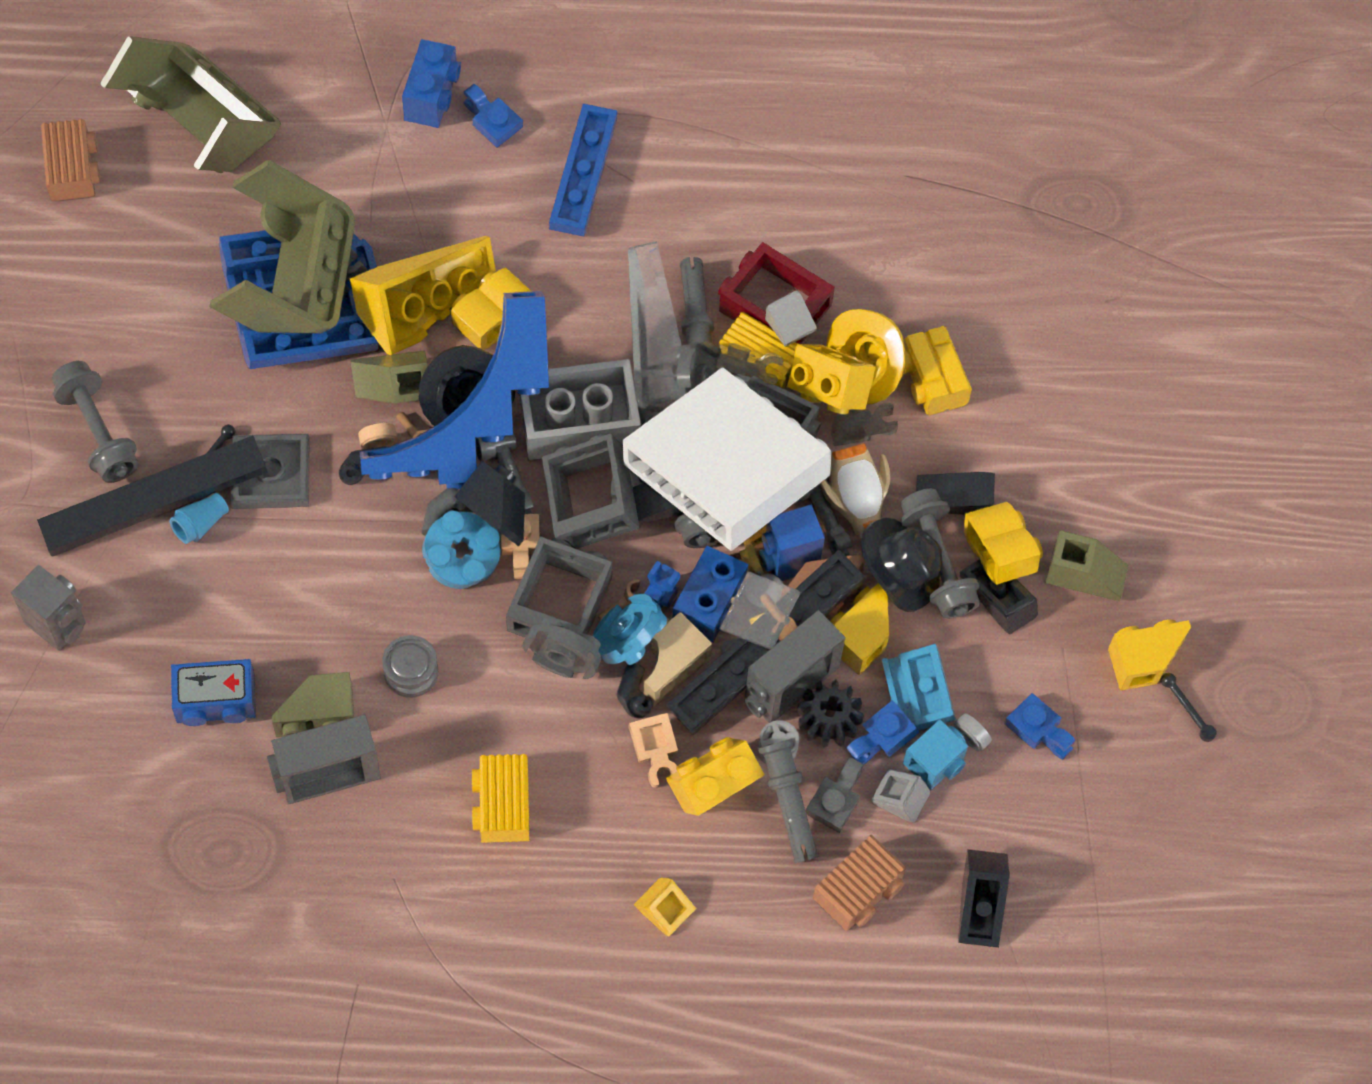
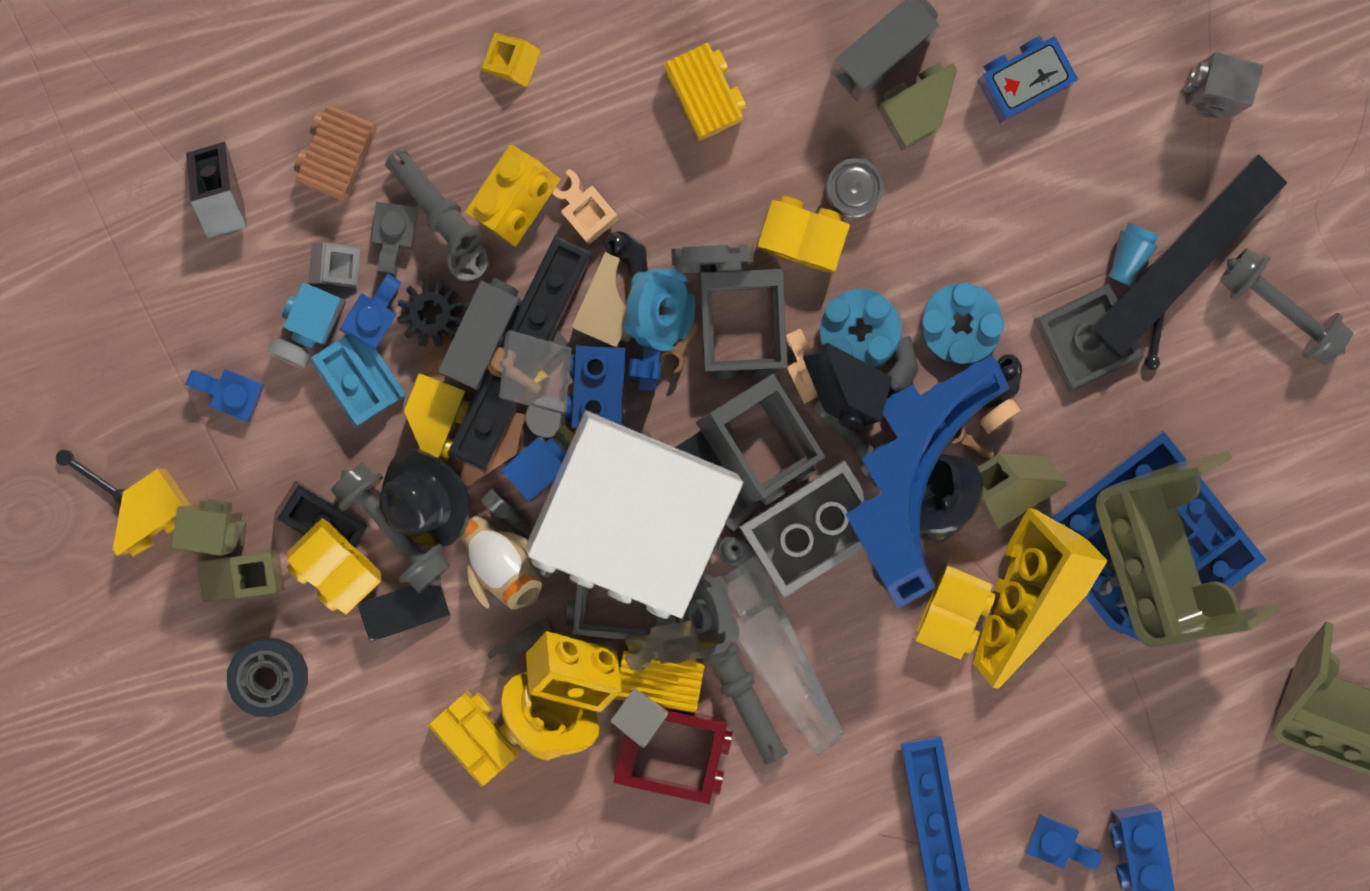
camera: 160 degrees right, 25 degrees up
none -> olive brick [171,500,247,556]
none -> wheel [227,638,308,717]
none -> yellow brick [755,196,850,274]
none -> dark azure plate [921,282,1004,365]

